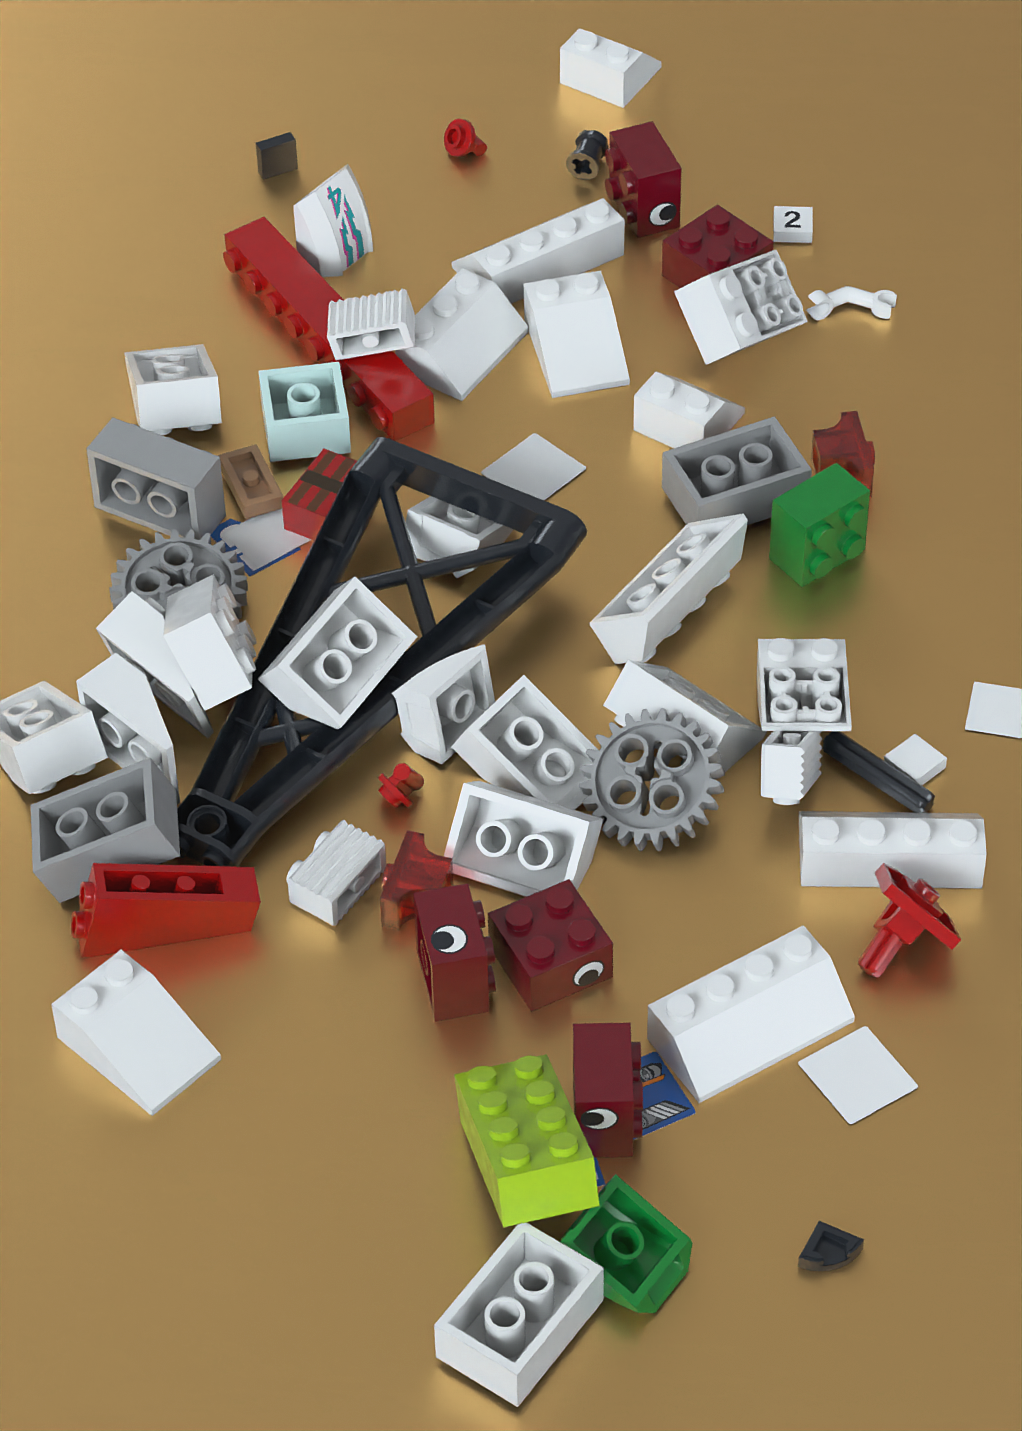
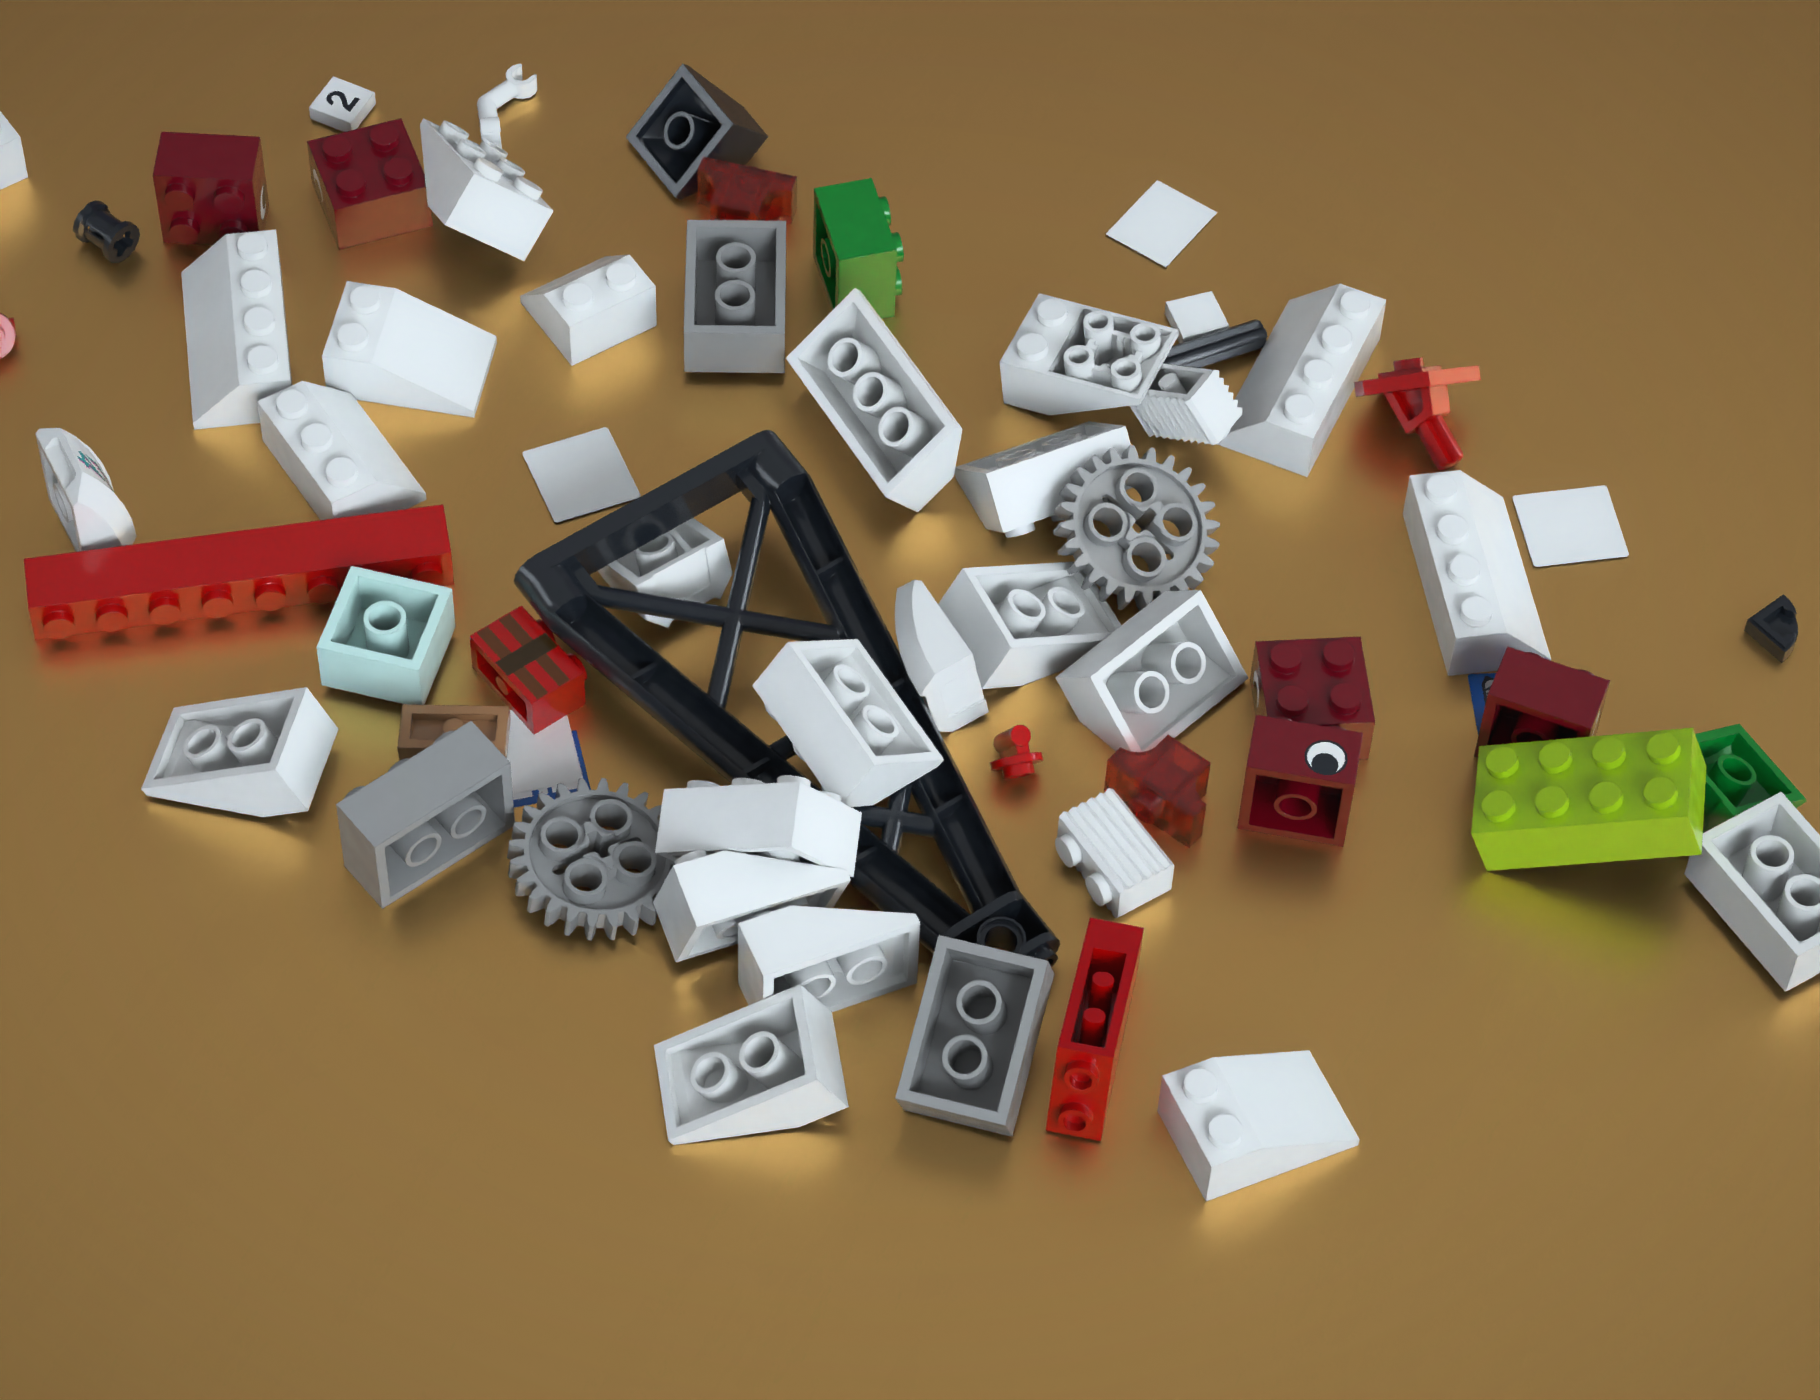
camera: 70 degrees left, 5 degrees up
white brick [327,288,416,360] -> none
none -> black slope [626,63,769,199]

